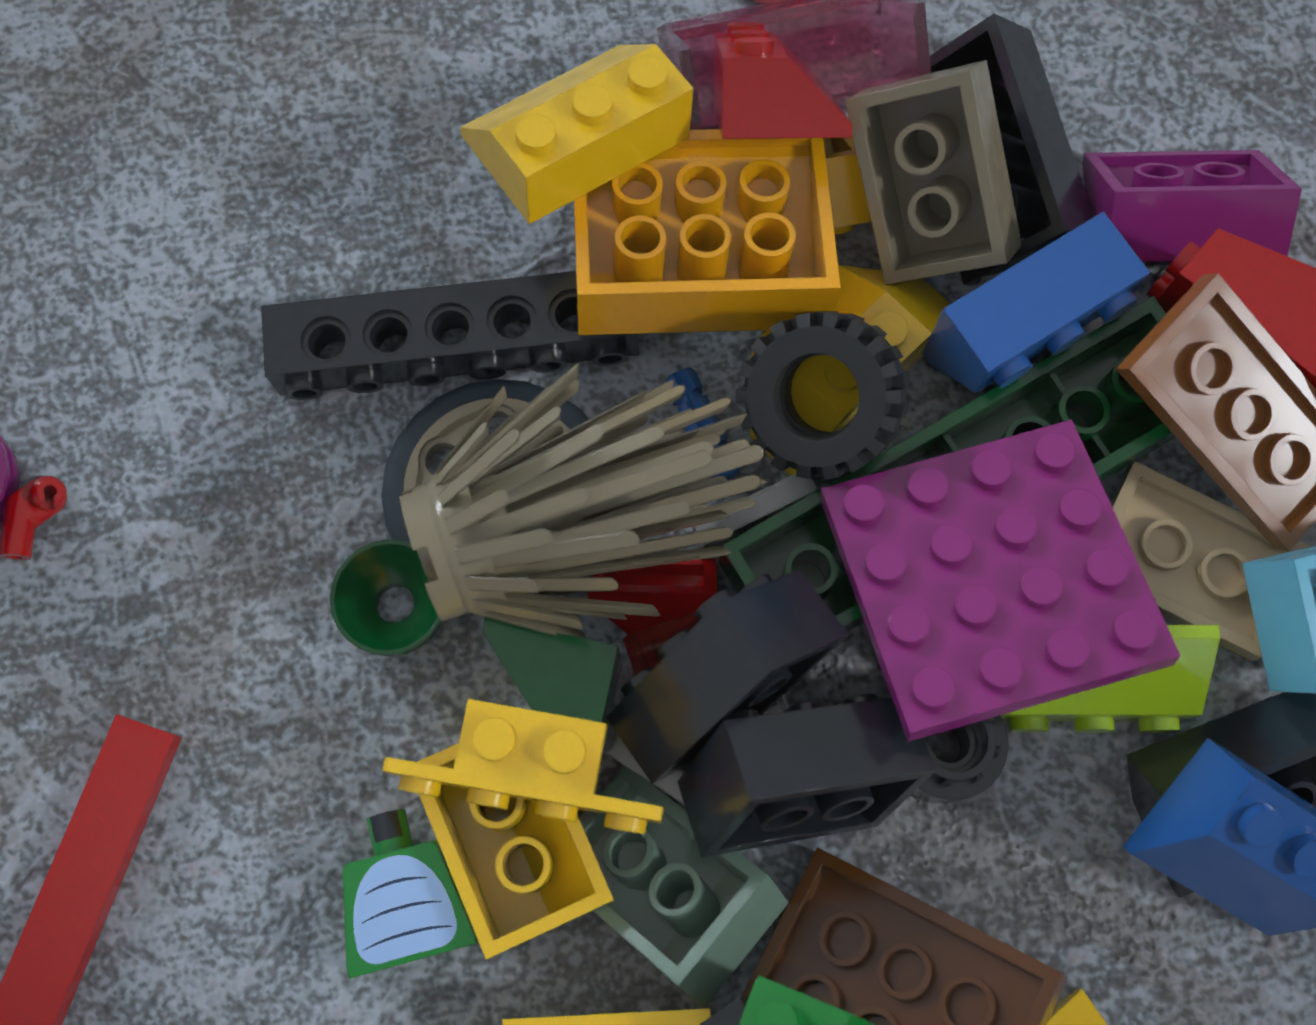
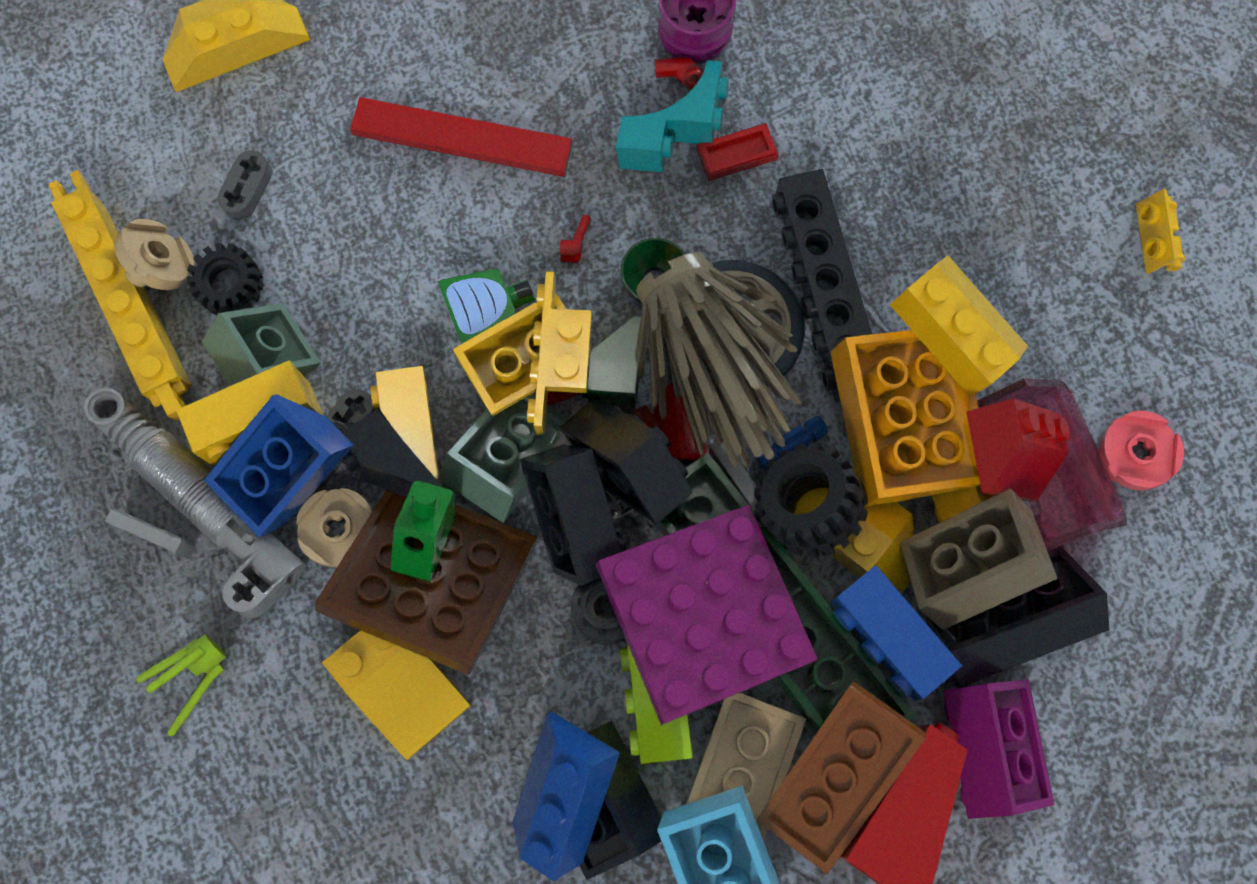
camera: 85 degrees right, 0 degrees up
none -> red hand [559,215,591,263]
none -> teal arch [616,60,729,172]
none -> red tile [697,123,779,181]

